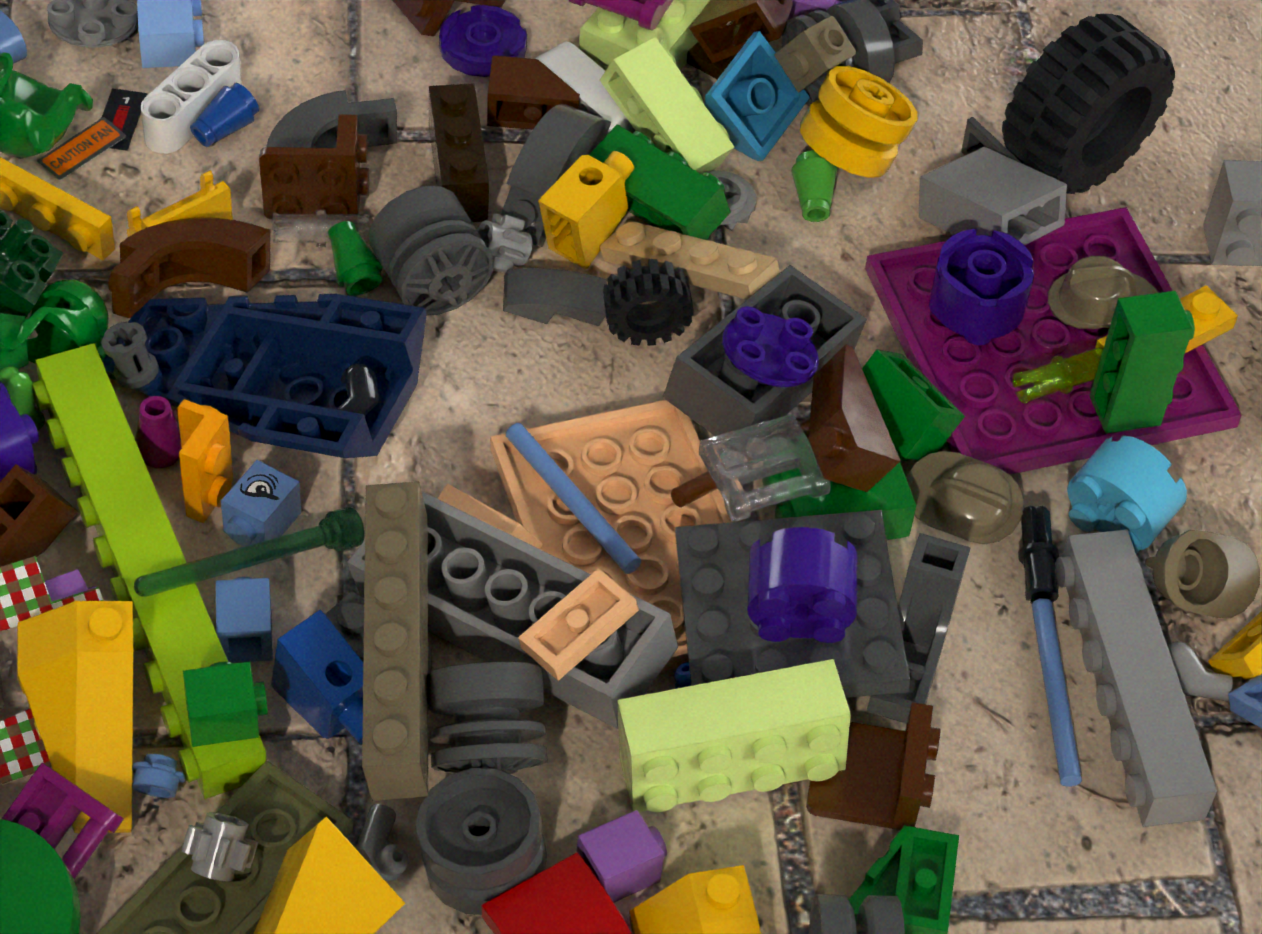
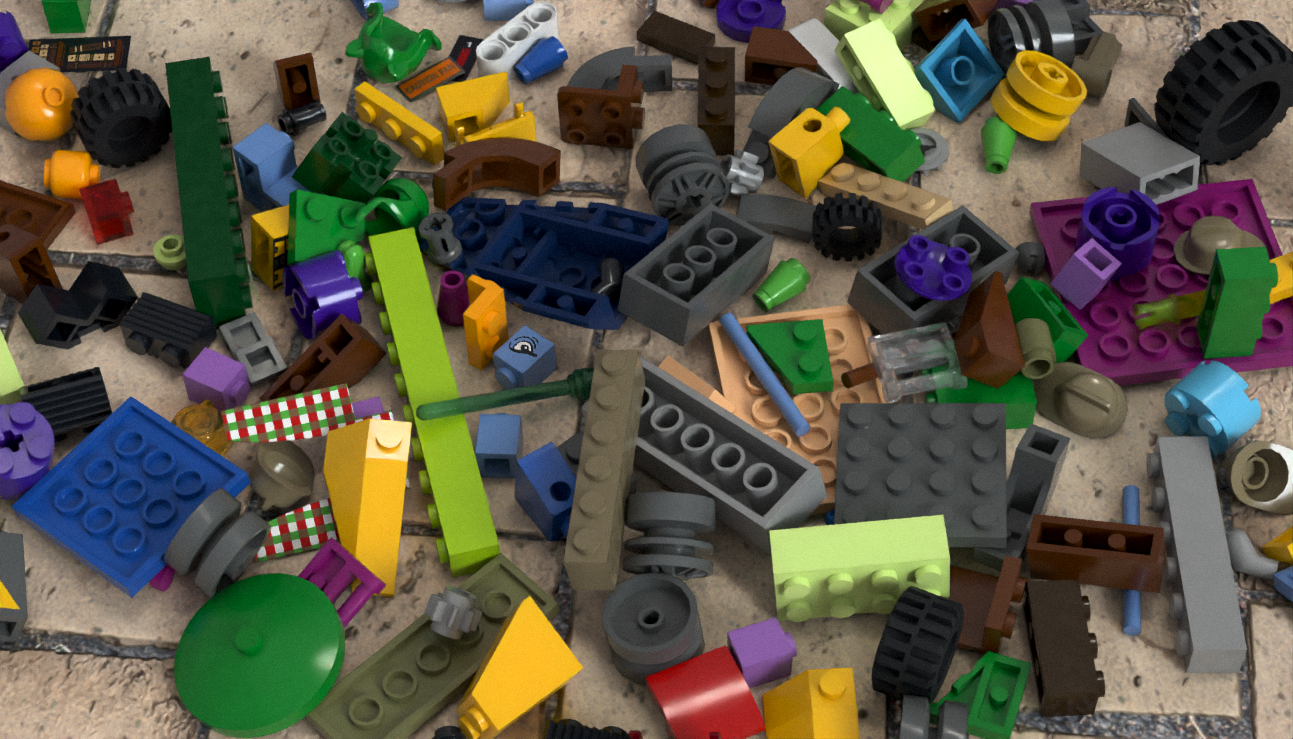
camera: 15 degrees right, 0 degrees up
medium blue plate [132,754,186,798] -> none
green brick [183,661,268,747] -> none
clear pin [272,210,369,247] -> none
green cone [327,221,383,295] -> none
light grey arm [356,804,408,881] -> none
light nougat plate [518,568,639,681] -> none
dark purple brick [747,527,858,643] -> none
dark tan bracket [774,16,856,93] -> none
black axle [1018,506,1059,603] -> none
none -> yellow slope [436,71,510,143]
none -> dark grey brick [618,203,775,347]
none -> dark brown tile [637,10,715,65]
none -> green wing [746,319,833,394]
none -> bright green cone [752,258,810,312]
none -> black tyre [871,586,964,704]
none -> dark grey hinge [1015,242,1046,275]
none -> olive brick [1015,318,1057,379]
none -> dark brown brick [1022,579,1105,717]
none -> reddish brown brick [1026,514,1166,593]
none -> medium lavender brick [1050,238,1122,310]
none -> dark tan piece [1071,31,1123,99]

